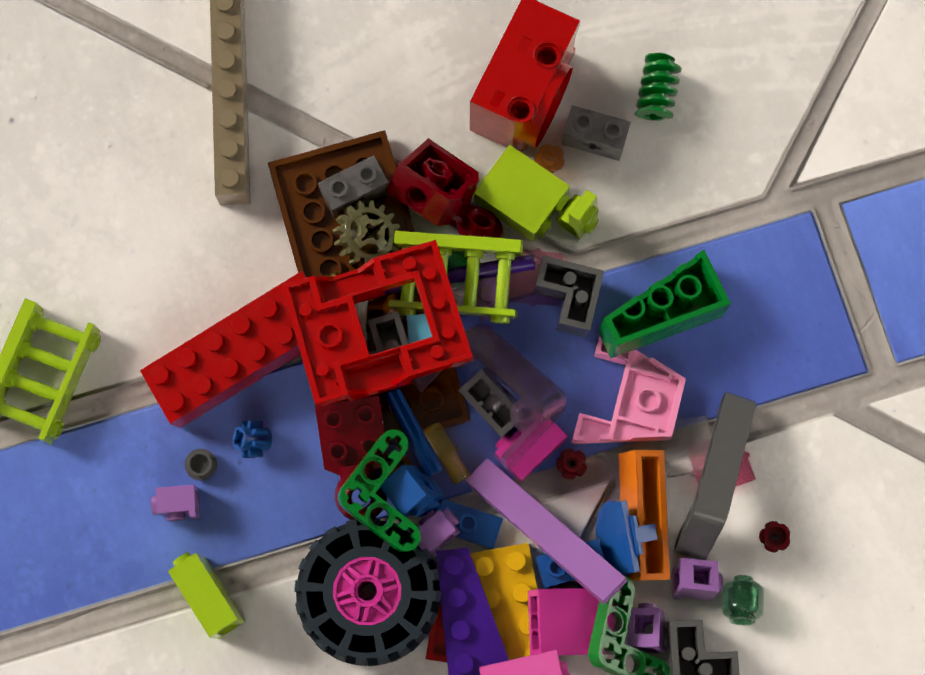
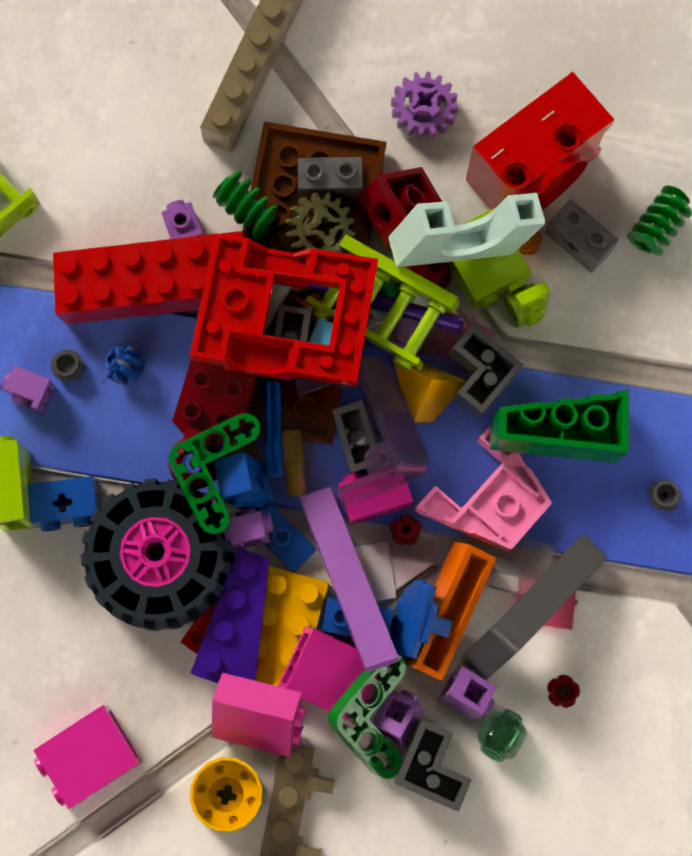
camera: 25 degrees right, 0 degrees up
none -> blue brick [27,476,101,532]
none -> medium lavender brick [161,200,203,239]
none -> green piece [212,170,281,241]
none -> white sticker [355,542,396,601]
none -> light aqua arch [388,193,546,267]
none -> medium lavender gear [391,71,458,140]
none -> yellow slope [394,362,467,423]
none -> dark grey plate [649,479,681,511]

